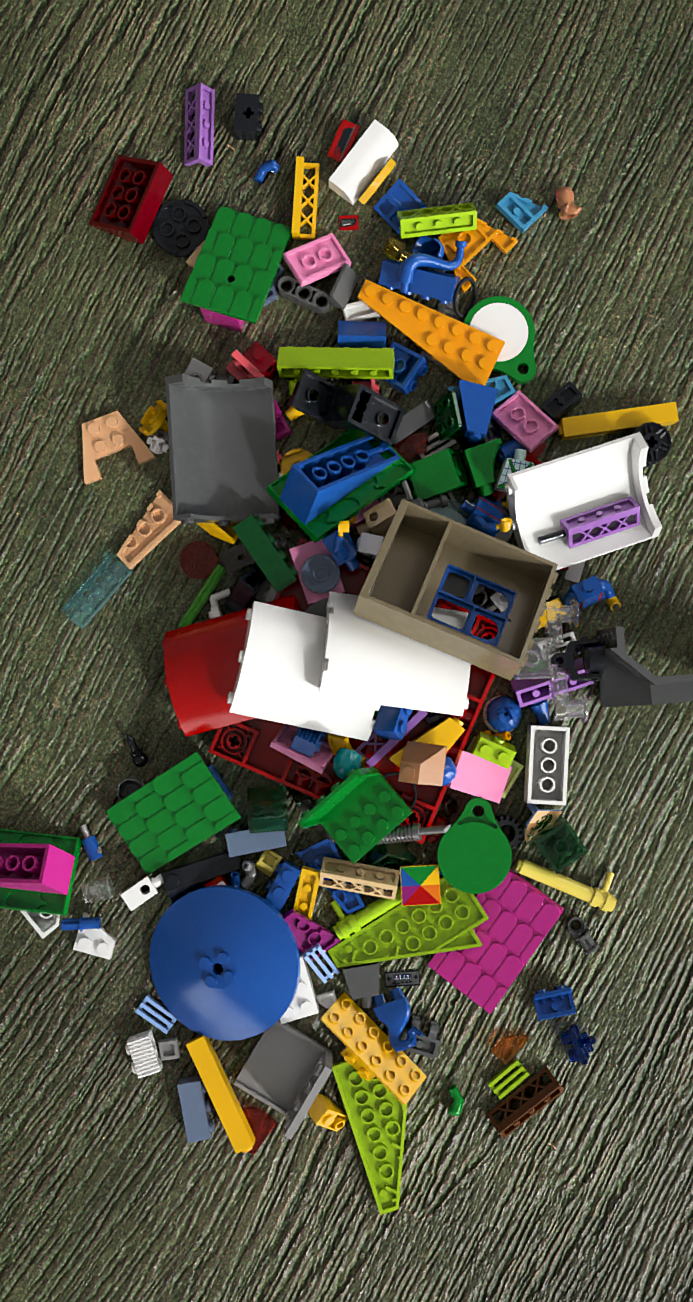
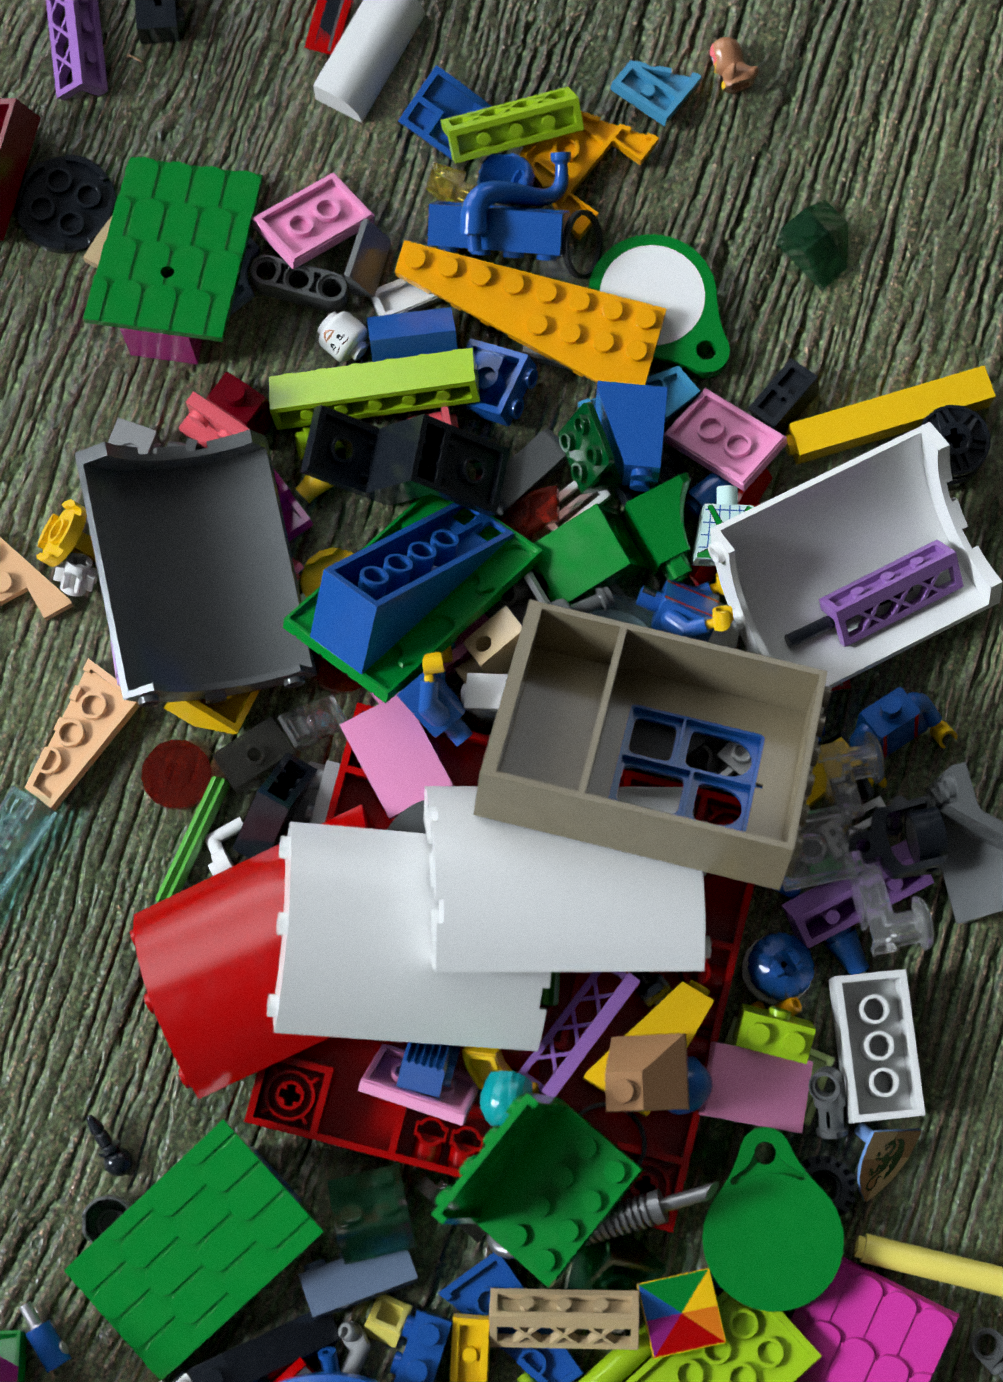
camera: 10 degrees left, 10 degrees down
dark green brick [232,513,298,593] -> none
blue arm [253,159,280,183] -> none
yellow fence [292,156,320,240] -> none
sand blue tile [301,554,340,594] -> none
sticker [339,215,359,231] -> none
yellow tile [358,158,396,204] -> none
blue brick [373,705,412,740] -> none
clear red cone [425,814,450,844] -> none
clear green brick [531,817,588,874] -> none
white sticker [565,561,585,583] -> none
none -> white head [317,311,369,362]
none -> clear green slope [776,199,849,291]
none -> dark grey connector [808,1066,849,1139]

